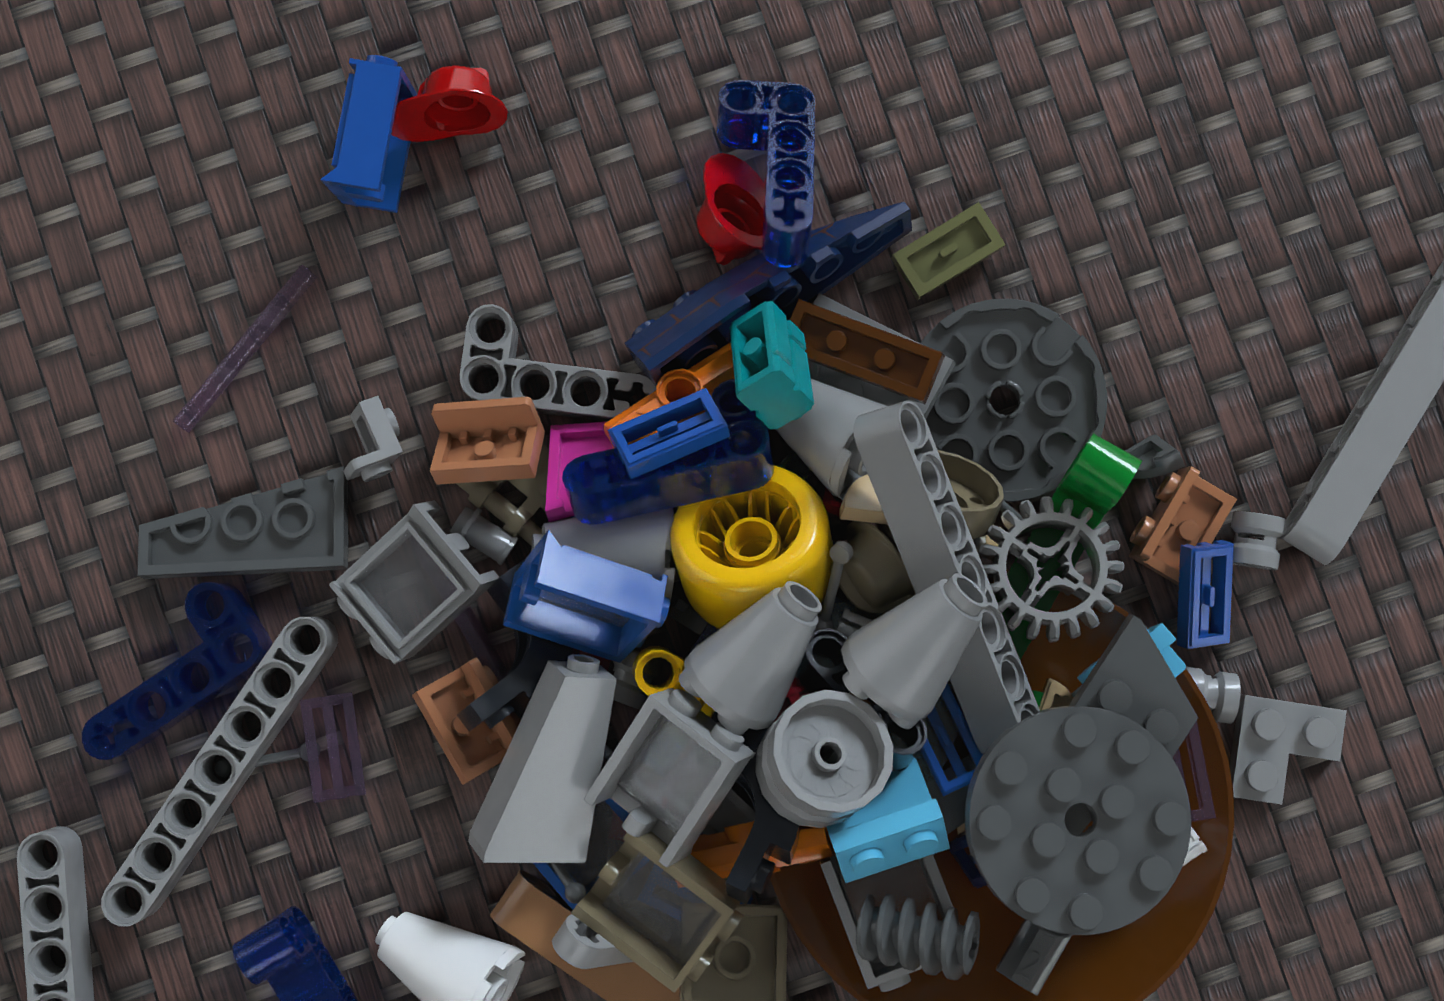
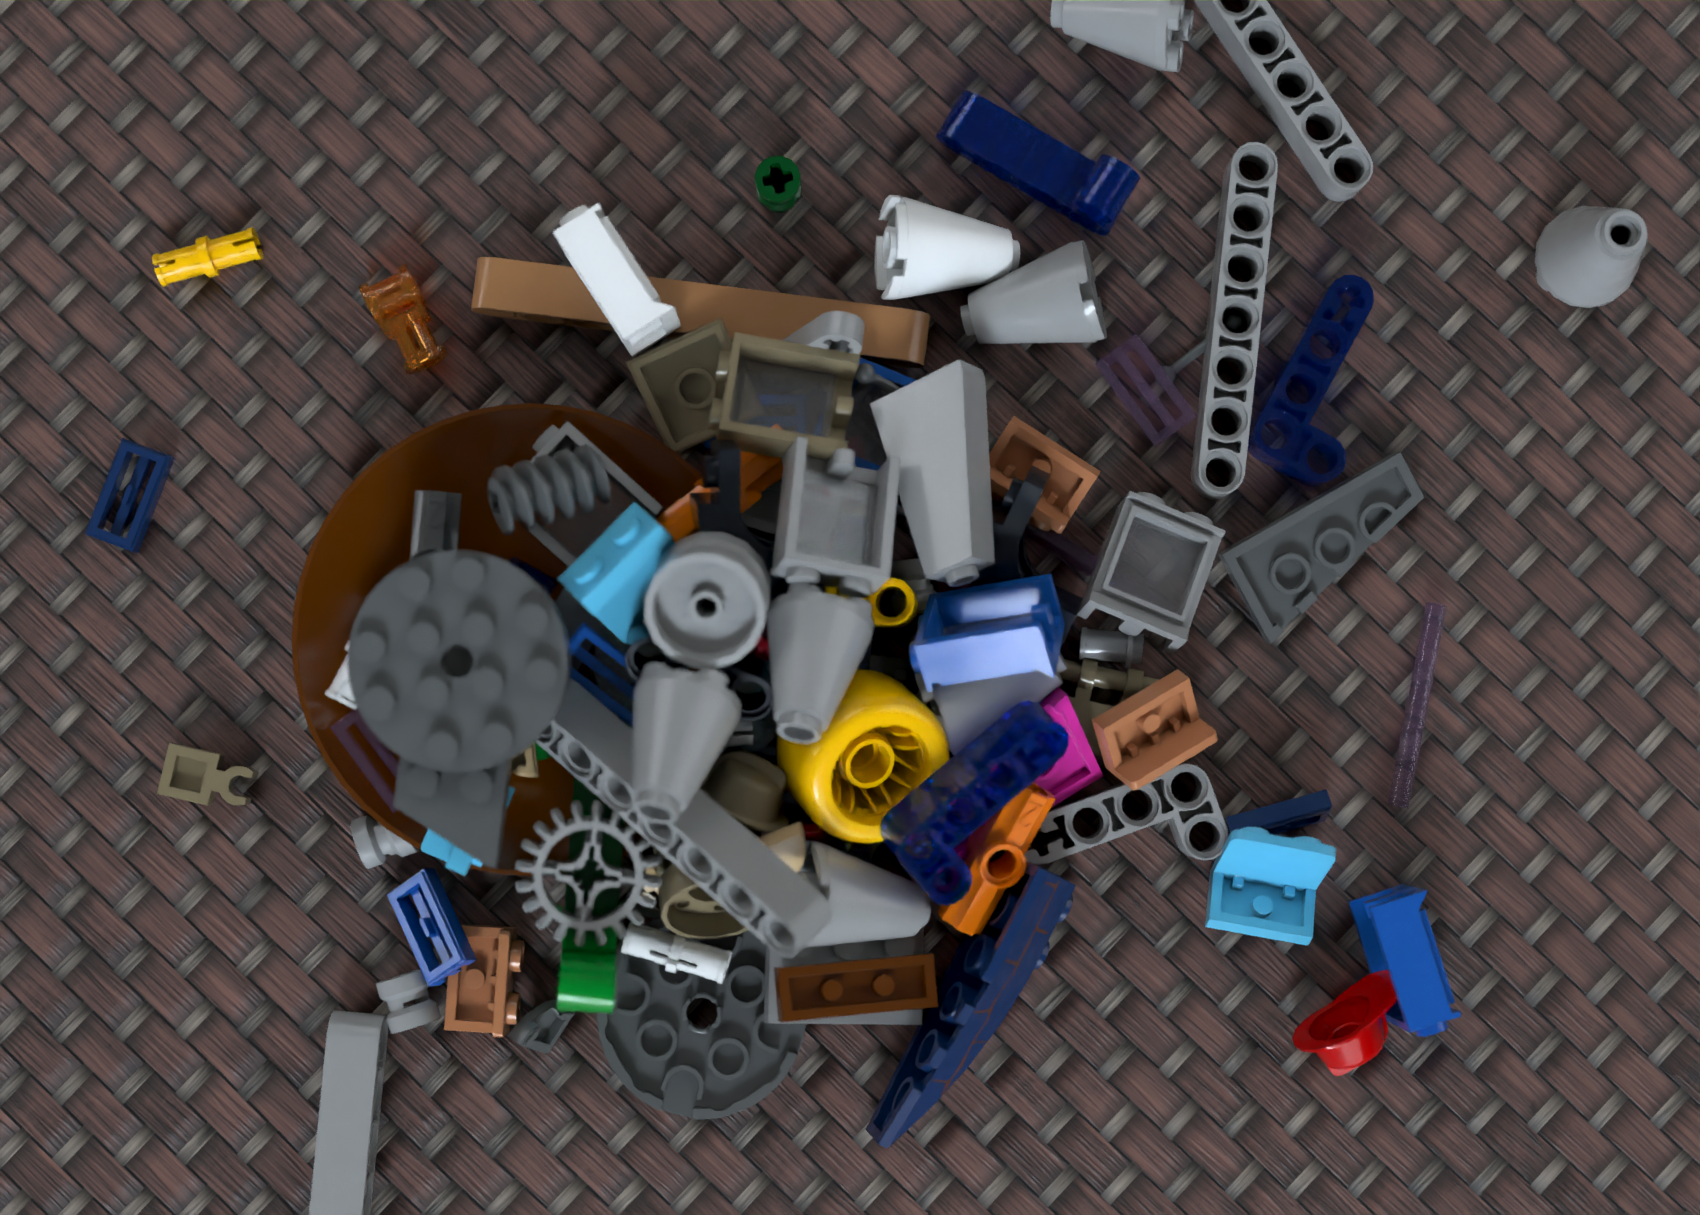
camera: 150 degrees right, 0 degrees up
light grey bracket [343,396,403,482] -> none
blue tile [608,388,730,479] -> none
red piece [696,153,777,265] -> none
clear blue beam [716,80,815,268] -> none
teal brick [730,301,814,430] -> none
light grey hinge [815,541,853,632] -> none
olive plate [891,202,1006,301] -> none
light grey plate [1229,694,1347,805] -> none
none -> dark tan plate [157,743,258,806]
none -> white pin [621,922,732,984]
none -> light grey cone [960,240,1107,344]
none -> medium azure bracket [1205,827,1336,946]
none -> dark blue tile [1225,789,1333,835]

